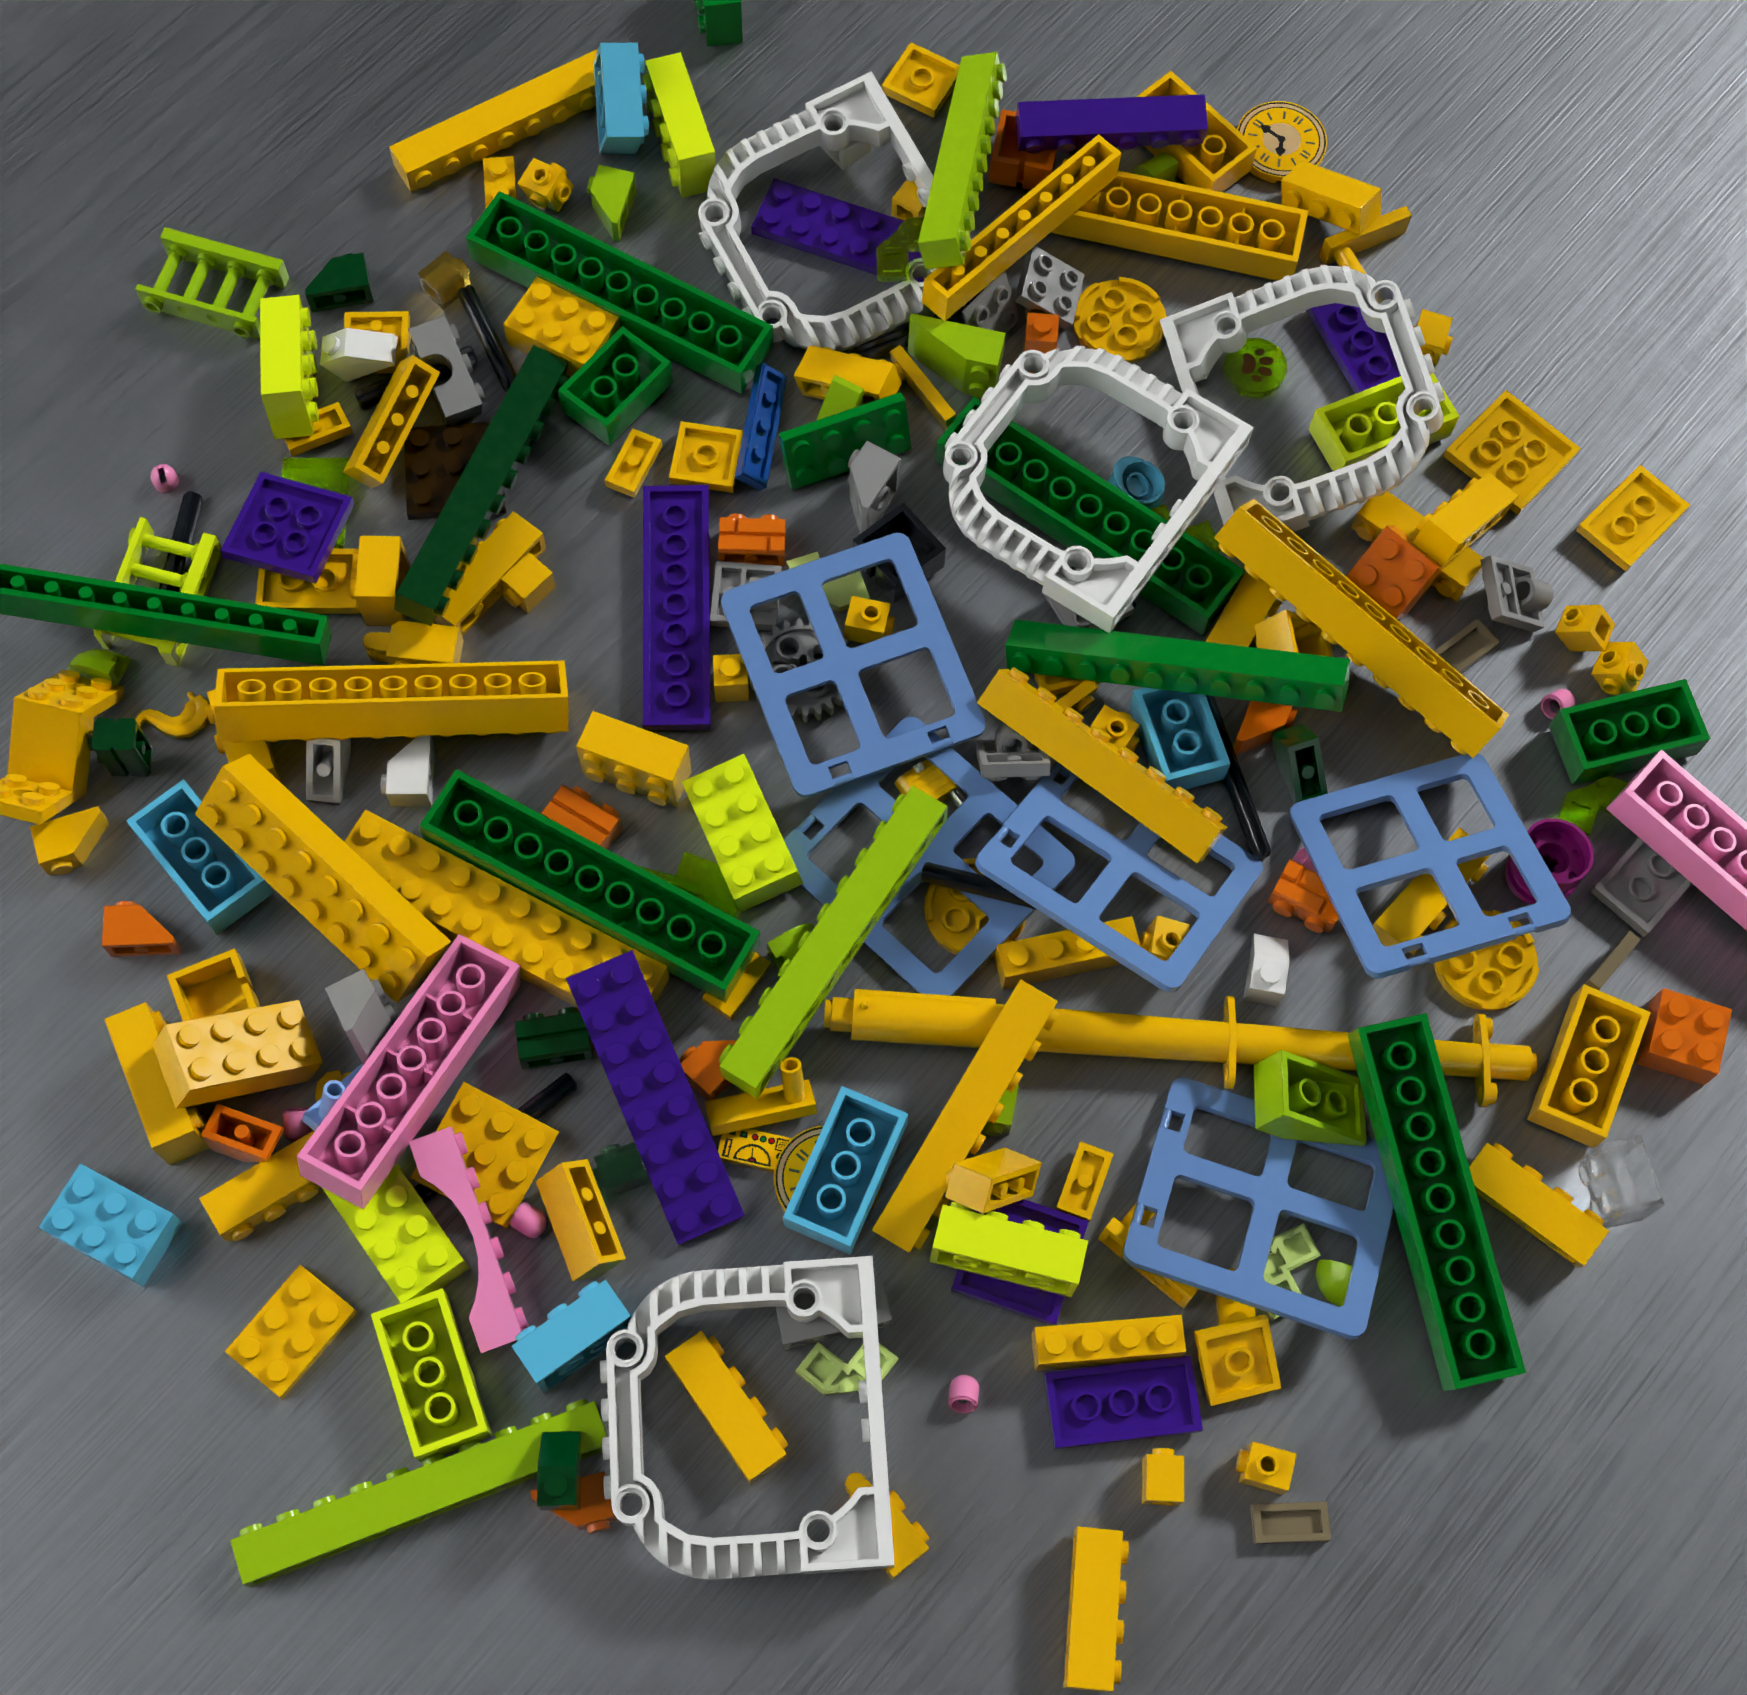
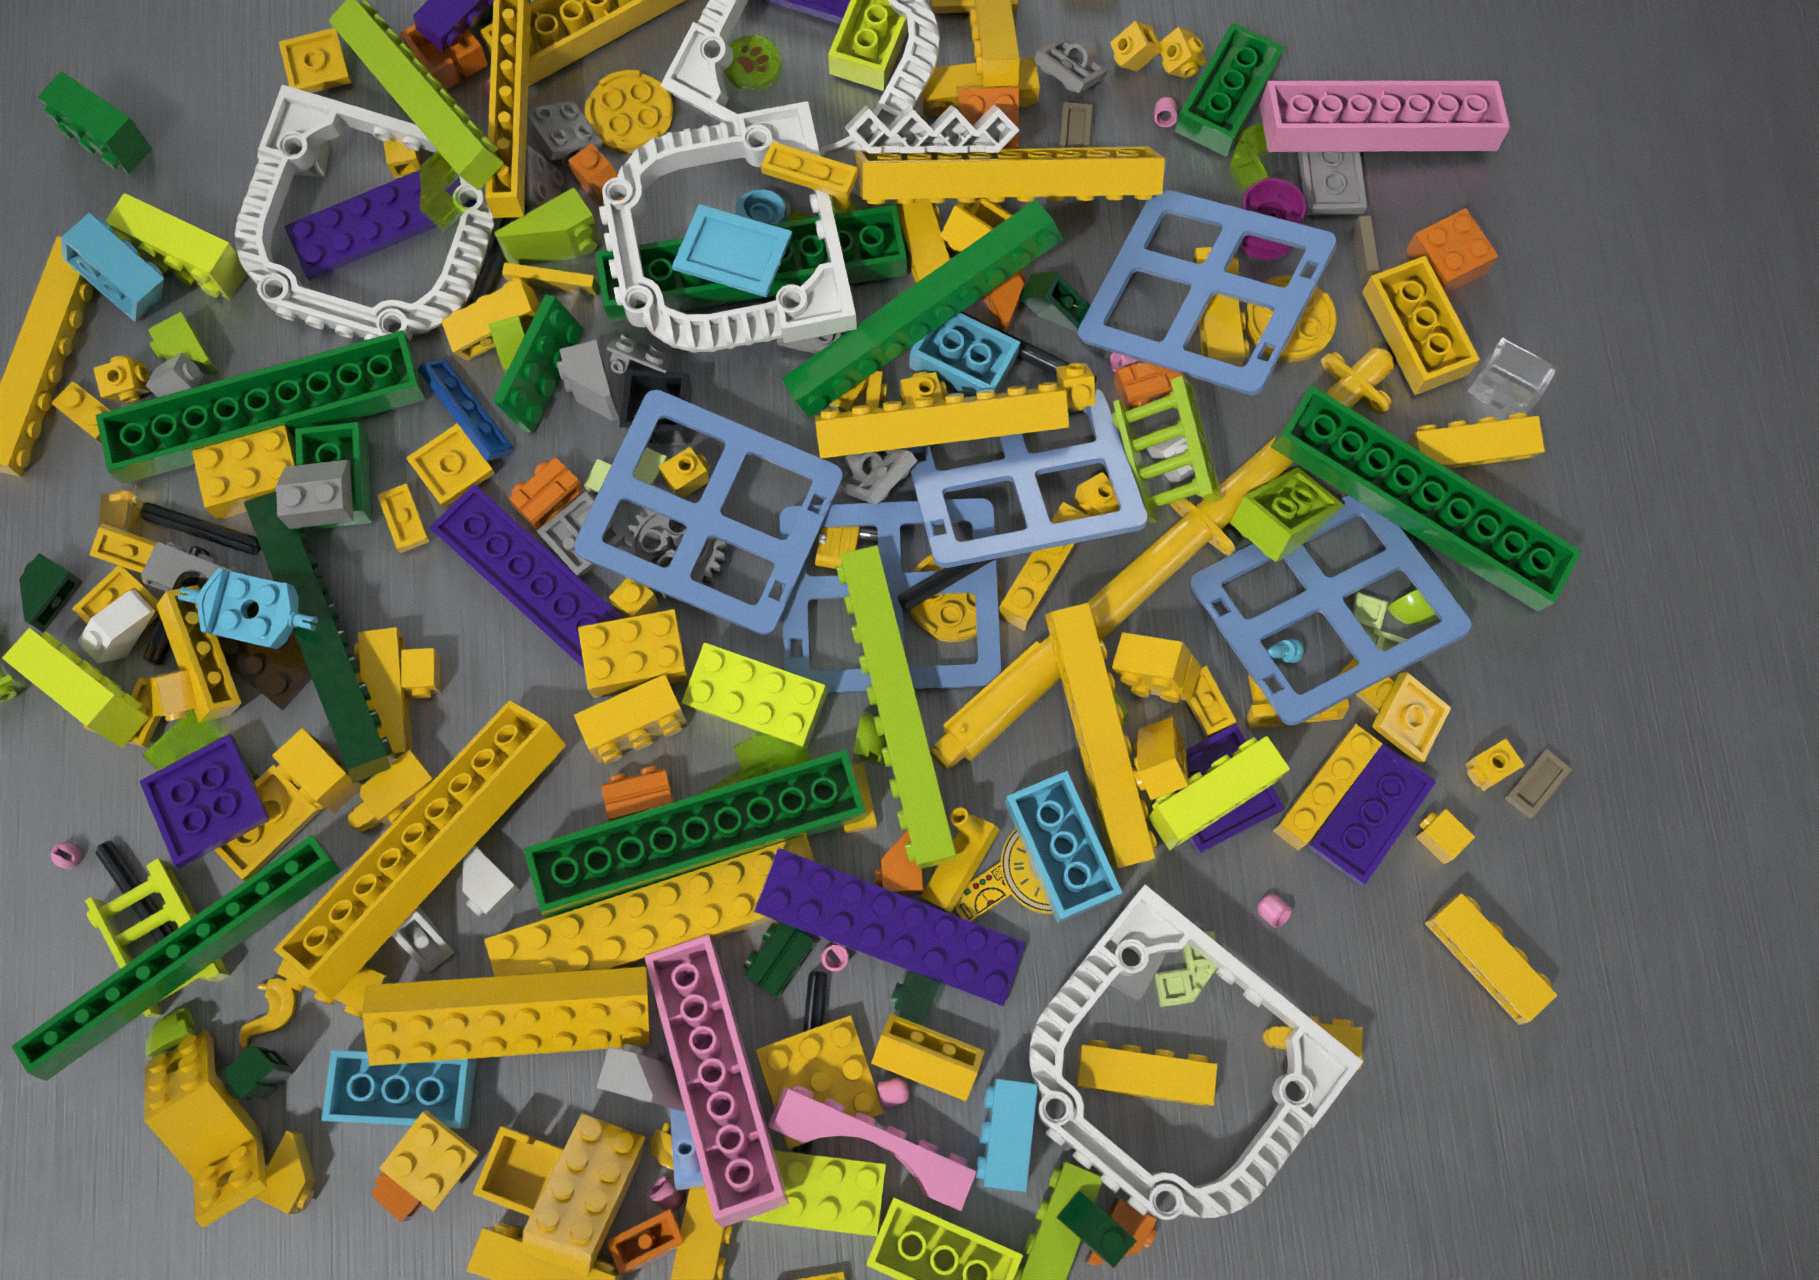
camera: 45 degrees left, 5 degrees up
none -> yellow plate [89,523,157,573]
none -> yellow brick [144,670,197,721]
none -> light grey brick [146,352,204,397]
none -> medium azure plate [178,568,318,649]
none -> light grey slope [276,460,354,529]
none -> yellow plate [379,1110,480,1212]
none -> yellow brick [578,609,689,699]
none -> light grey hinge [606,332,673,375]
none -> medium azure piece [672,204,792,297]
none -> yellow piece [760,141,859,210]
none -> bright pink hinge [820,943,848,971]
none -> white brick [845,104,1020,153]
none -> yellow brick [1056,363,1095,411]
none -> lime fence [1112,376,1222,523]
none -> yellow piece [1112,632,1201,703]
none -> medium azure bar [1268,638,1305,664]

